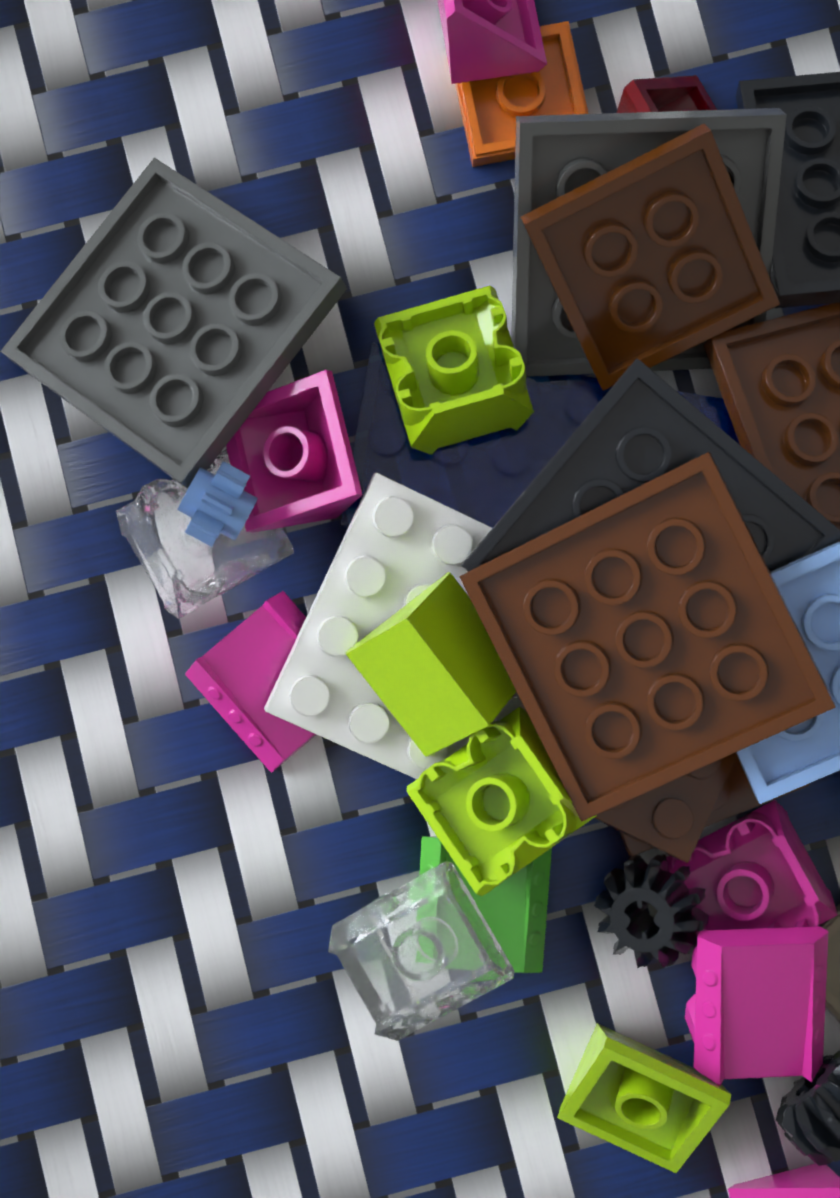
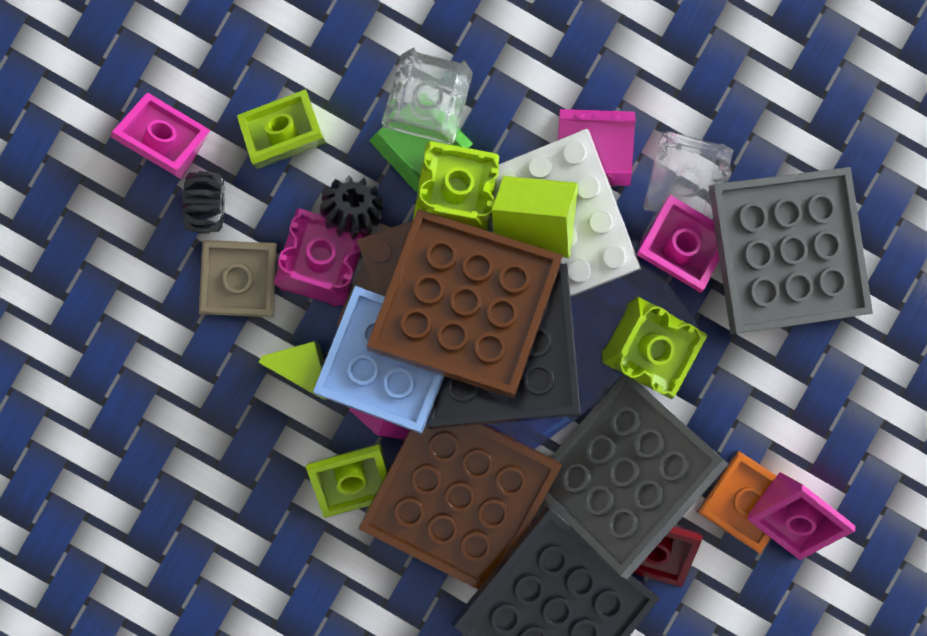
camera: 135 degrees right, 5 degrees up
medium blue gear [177,461,258,547] -> none
reddish brown plate [521,123,780,391] -> none
dark pink slope [685,926,829,1086] -> none

